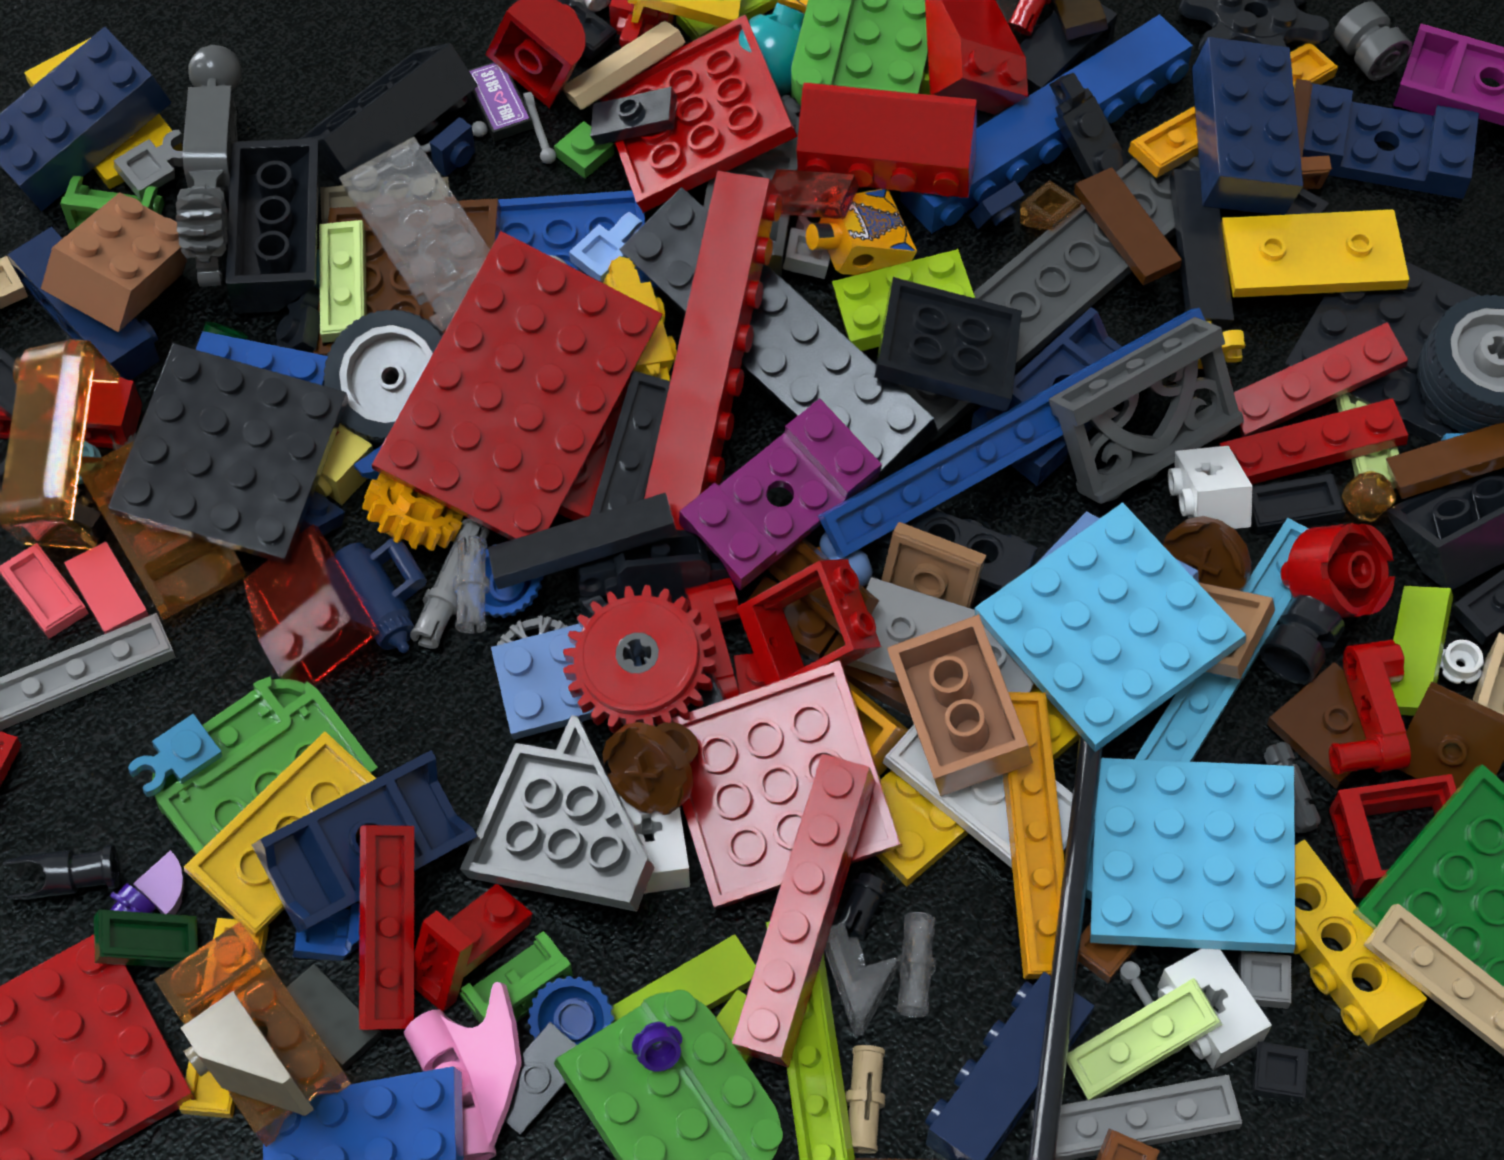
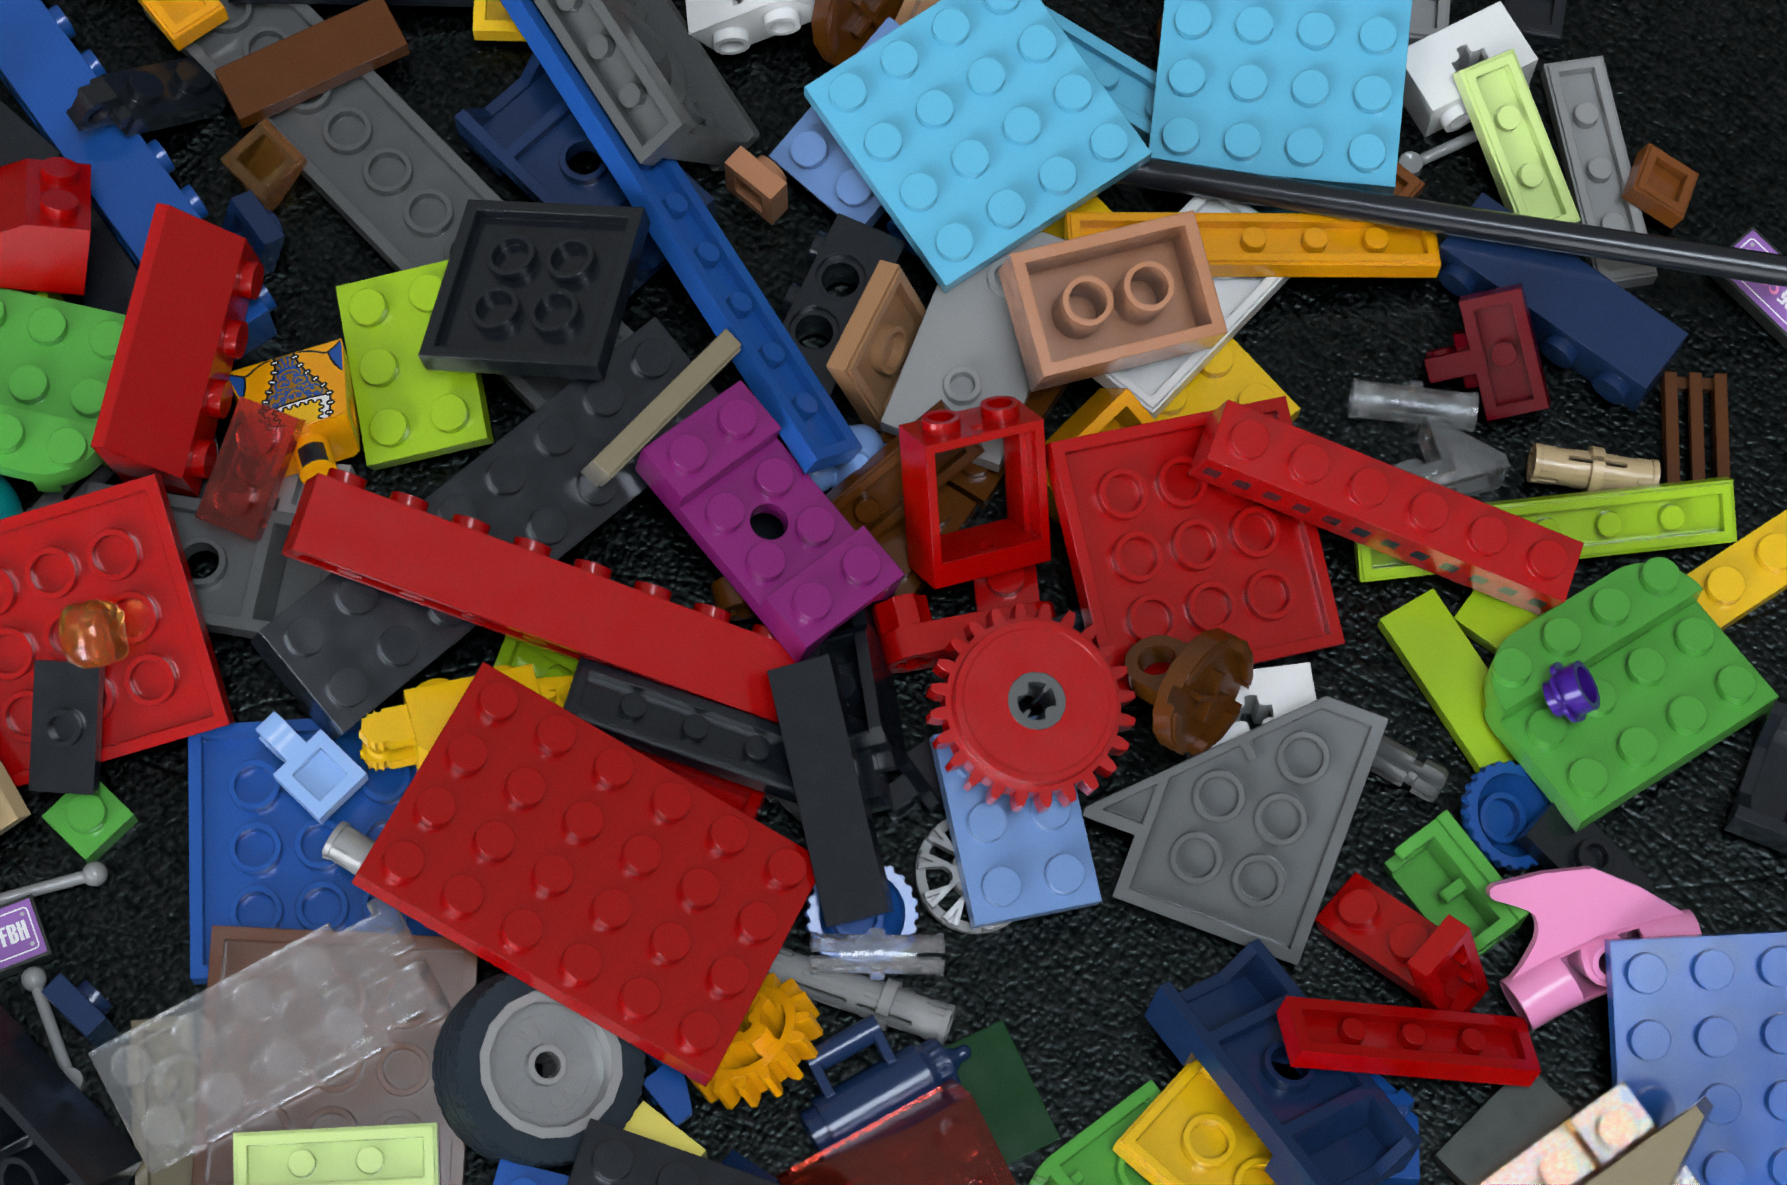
camera: 90 degrees left, 10 degrees up
none -> clear orange piece [58,599,129,669]
none -> dark tan tile [581,329,742,488]
none -> nougat plate [724,146,788,225]
none -> dark green tile [944,1020,1061,1171]
none -> dark grey axle [1370,735,1449,802]
none -> dark red hinge [1424,283,1551,421]

